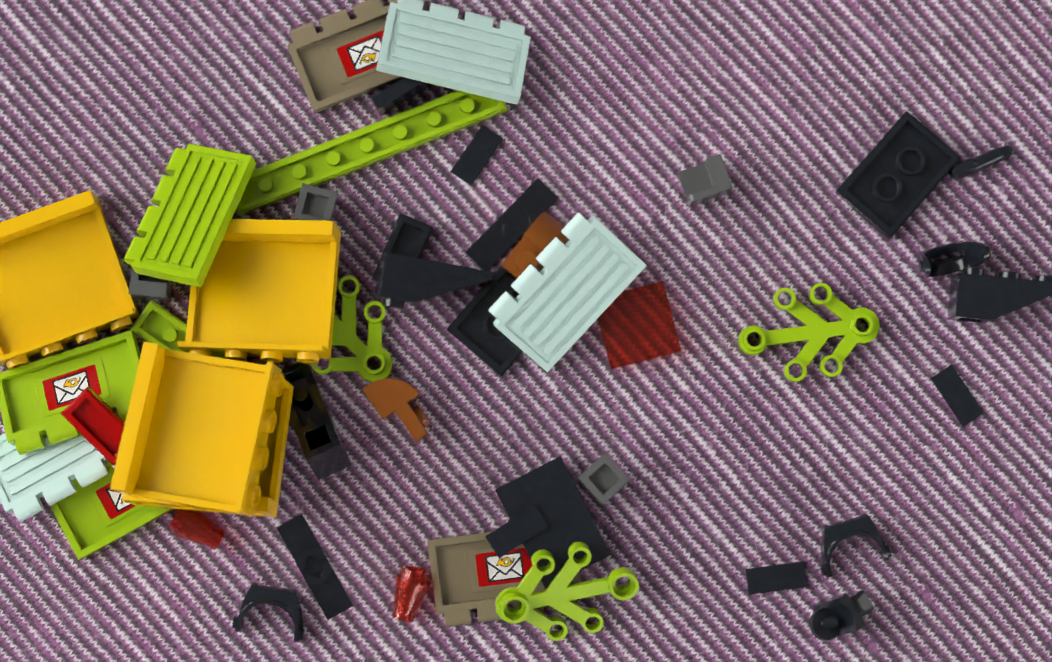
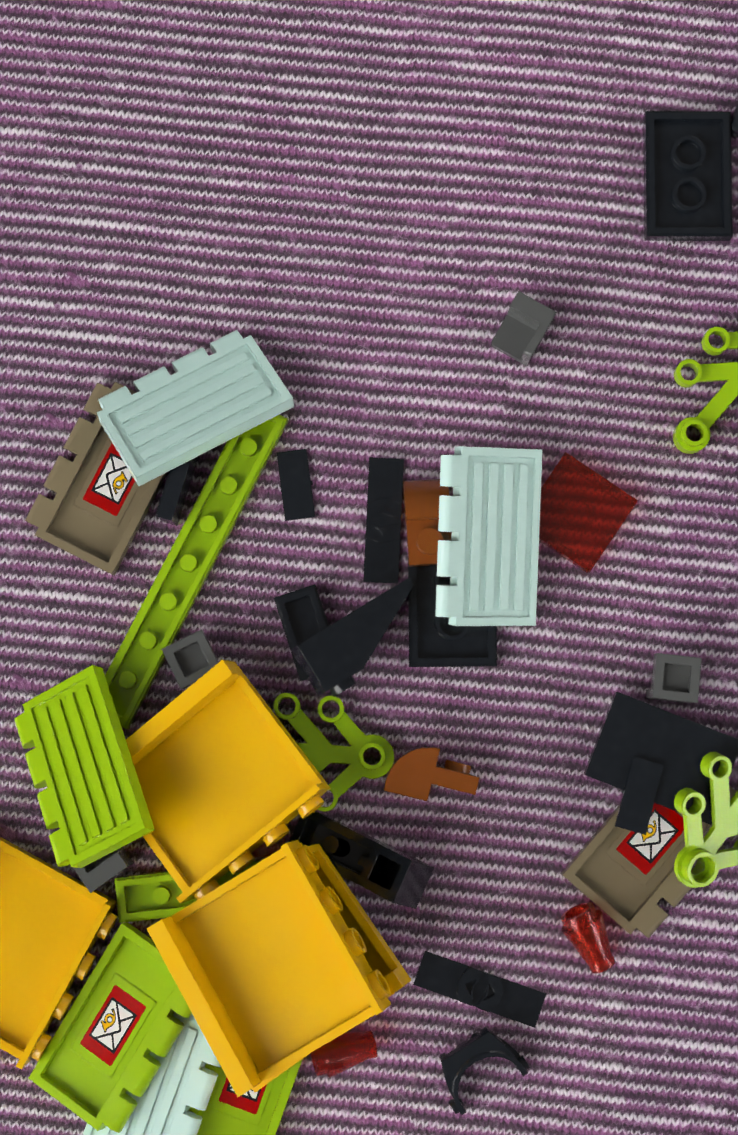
camera: 35 degrees left, 0 degrees up
red tile [60,386,125,466] -> none

